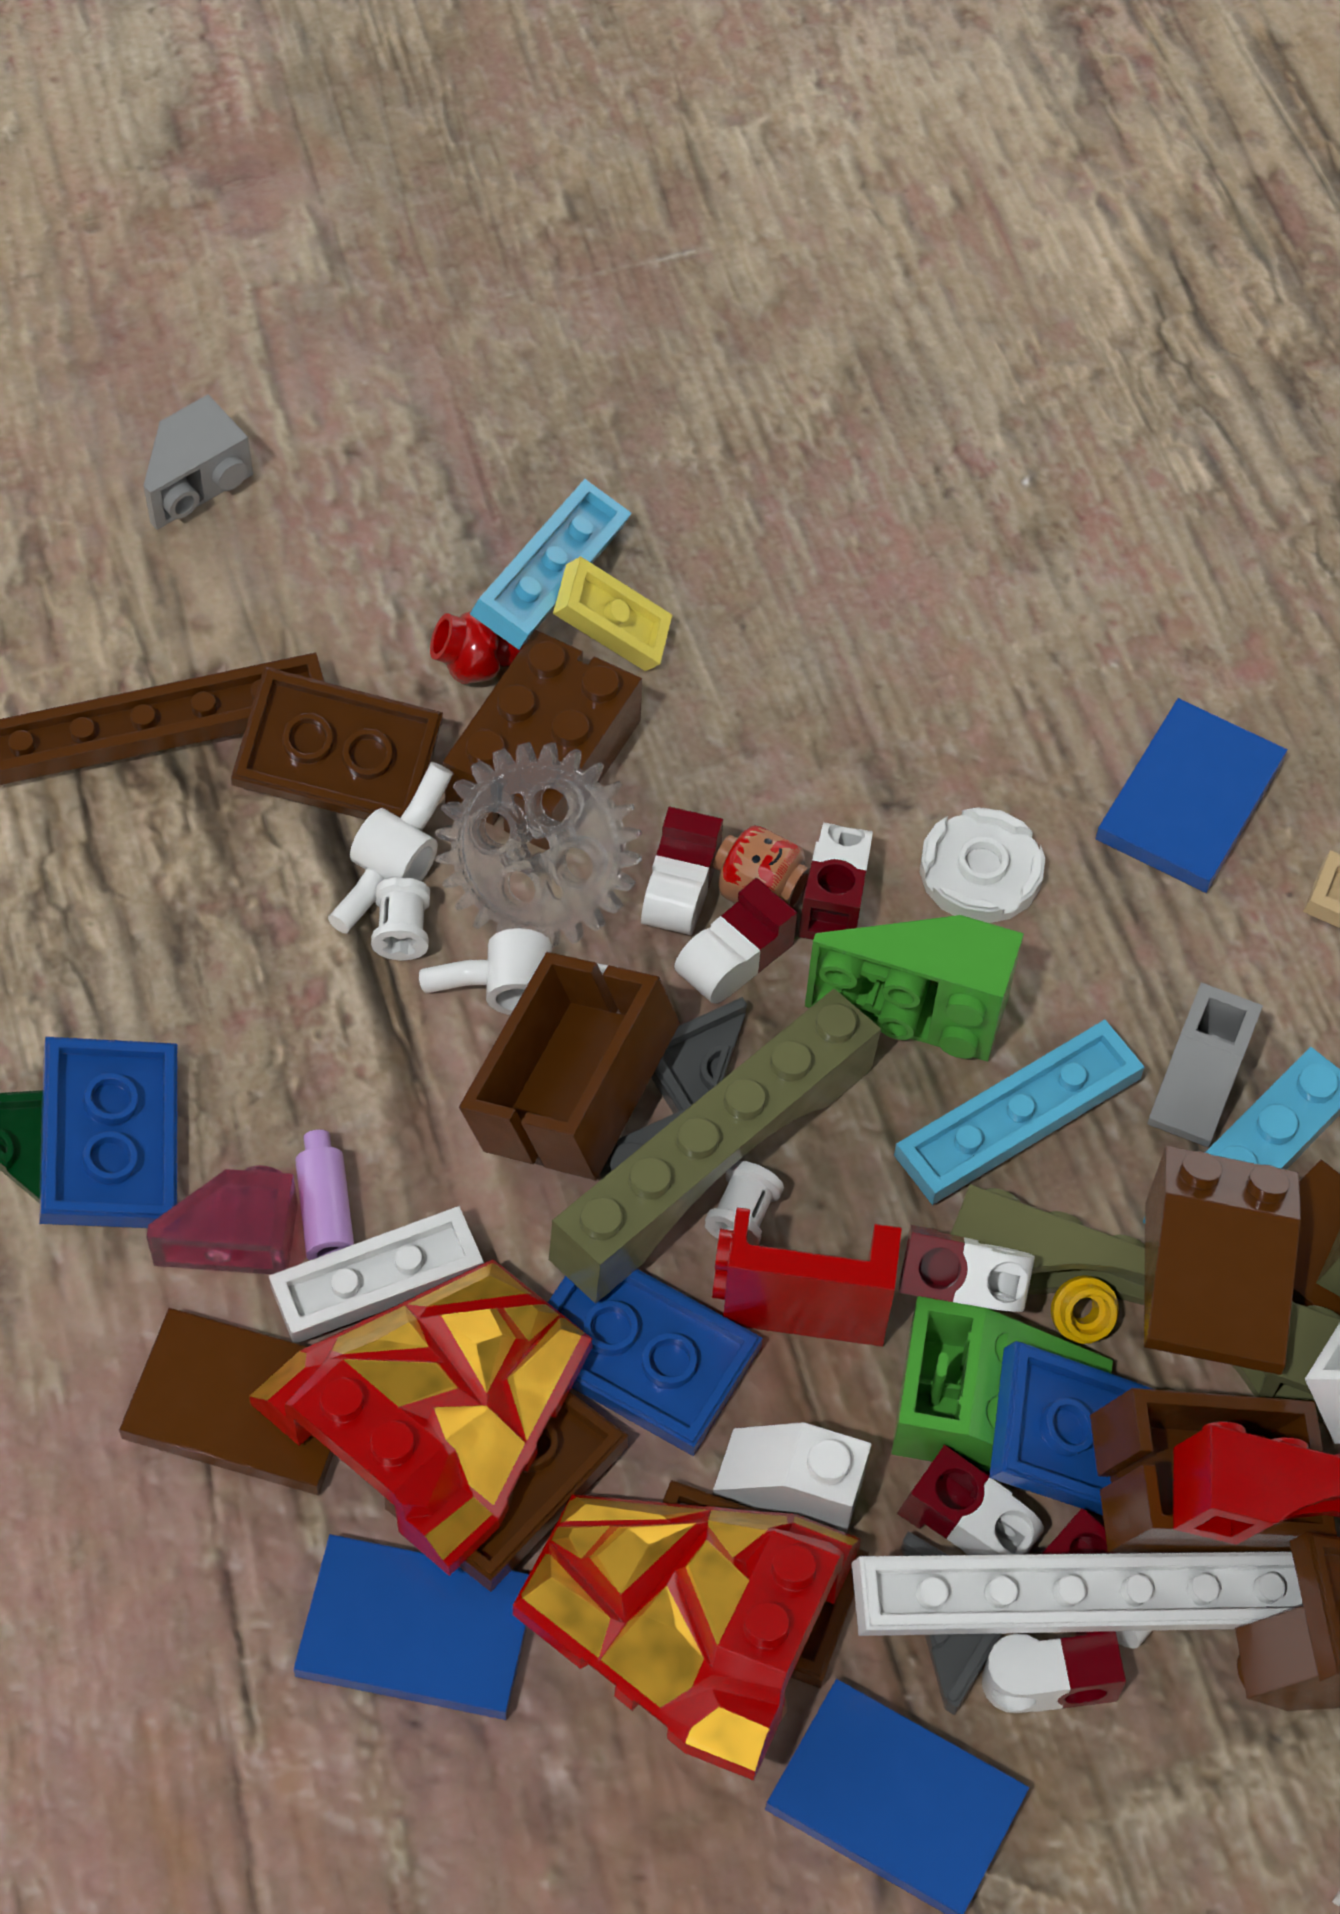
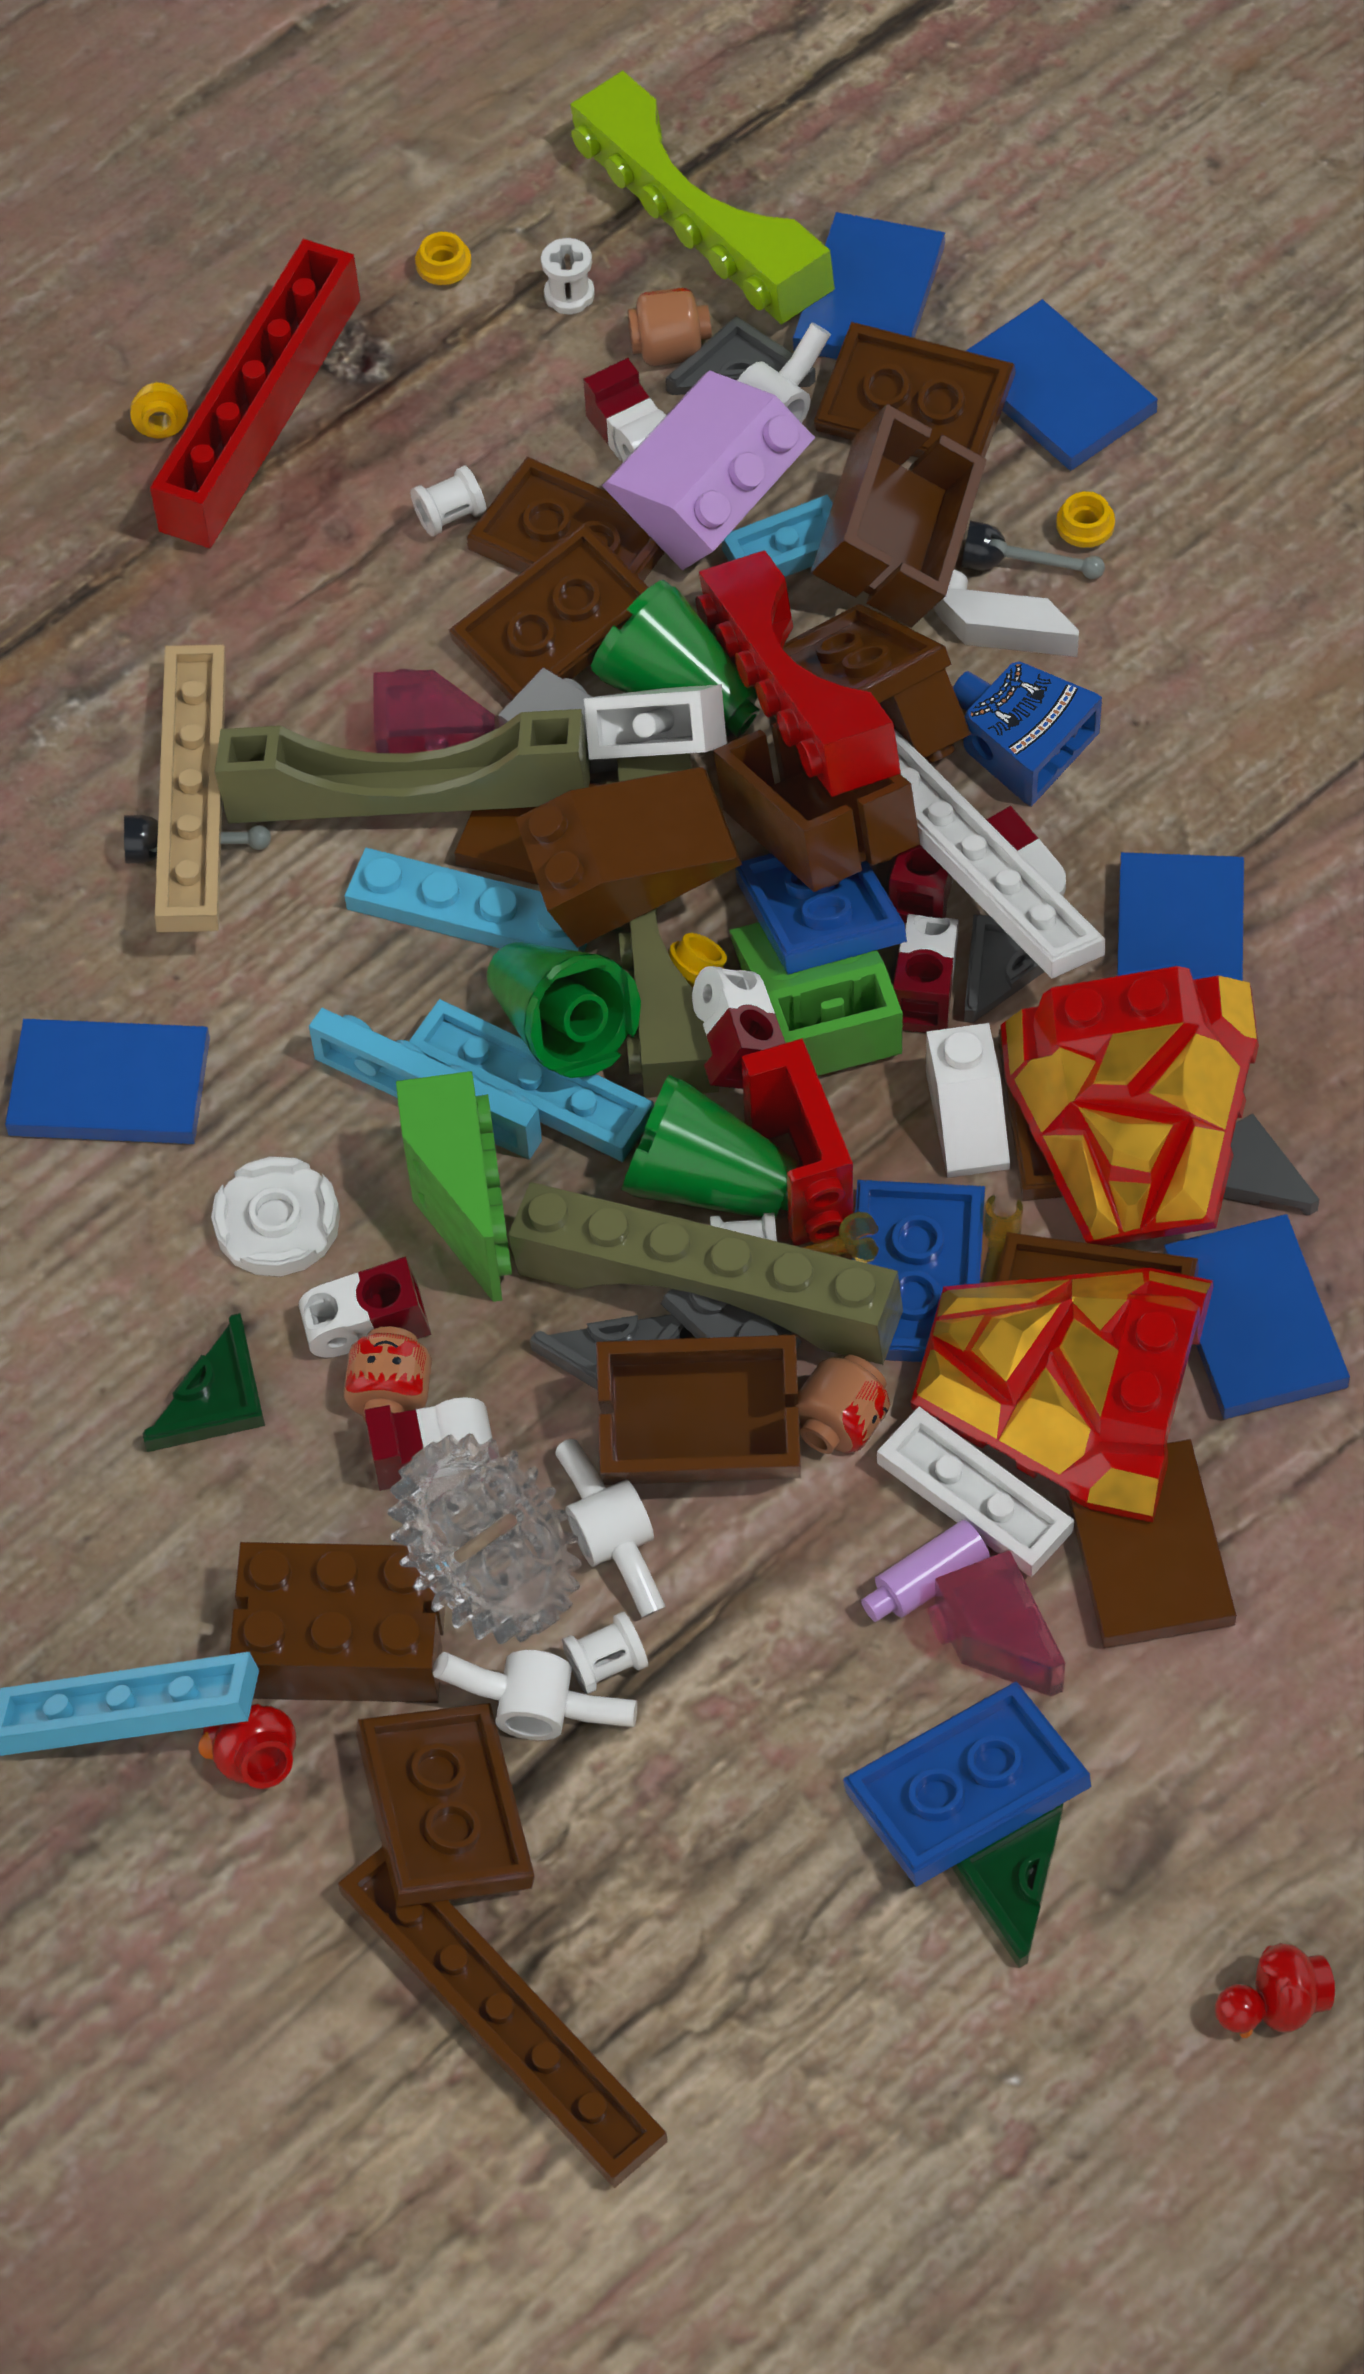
camera: 110 degrees left, 0 degrees up
light grey slope [144,394,253,530] -> none
light yellow plate [553,556,672,671] -> none
leg [674,878,797,1004] -> none
light grey slope [1147,982,1263,1148] -> none
none -> dark green tile [142,1313,265,1452]
none -> medium azure plate [309,1008,542,1160]
none -> green cone [487,942,641,1078]
none -> green cone [621,1075,799,1218]
none -> nougat head [794,1355,890,1454]
none -> clear yellow hand [802,1212,879,1263]
none -> blue torso [953,662,1102,807]
none -> clear yellow hand [980,1195,1023,1283]
none -> dark grey tile [1224,1114,1320,1215]

